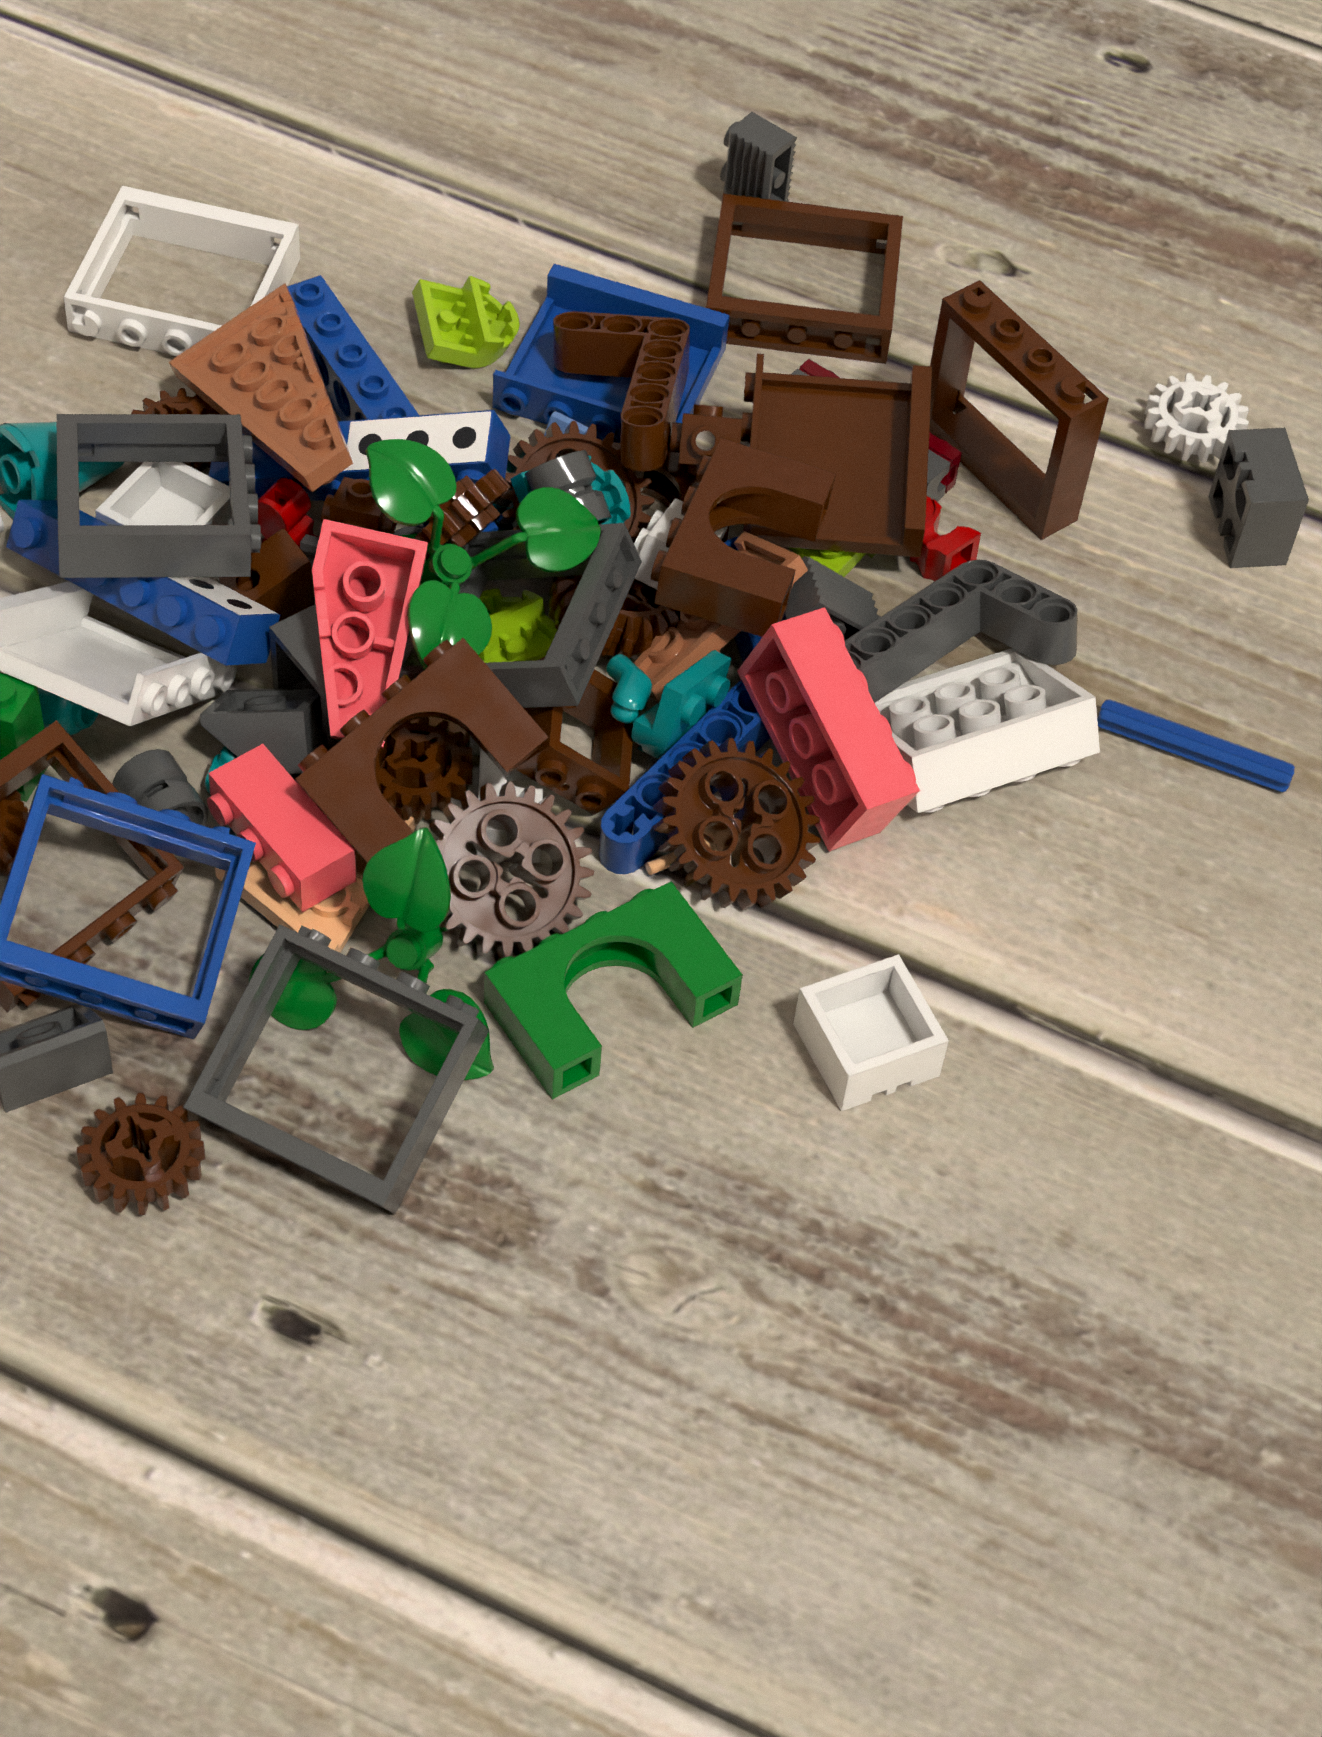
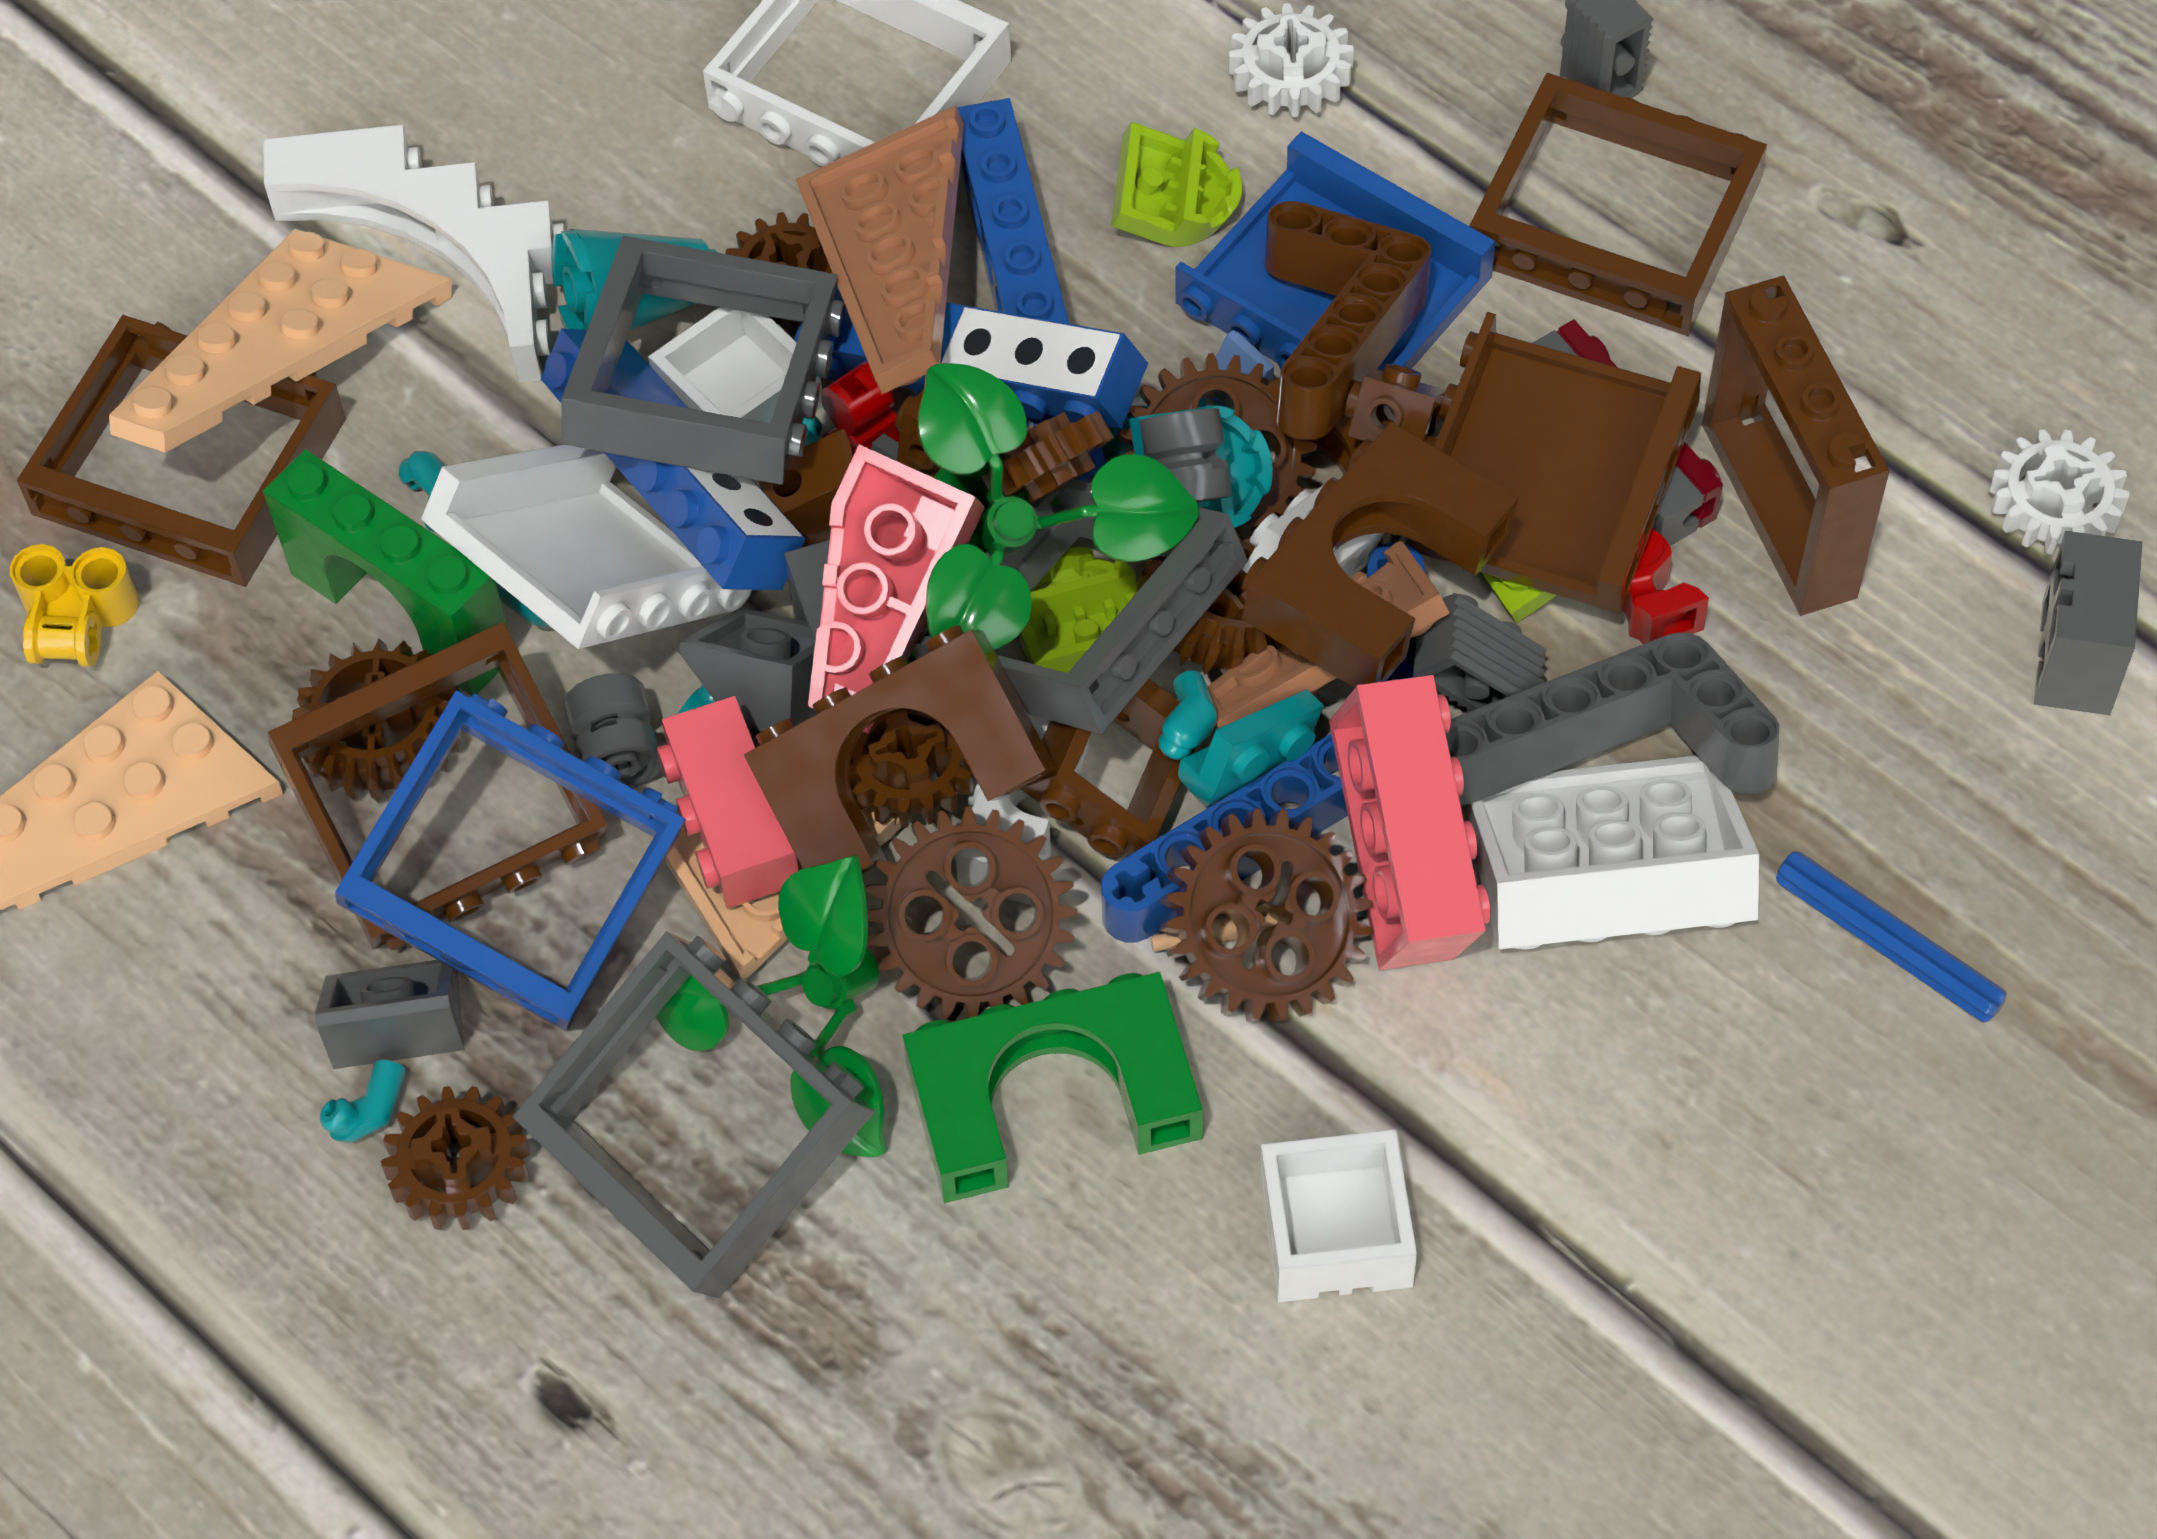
camera: 25 degrees right, 5 degrees up
none -> teal arm [320,1060,406,1143]
none -> white gear [1229,3,1354,117]

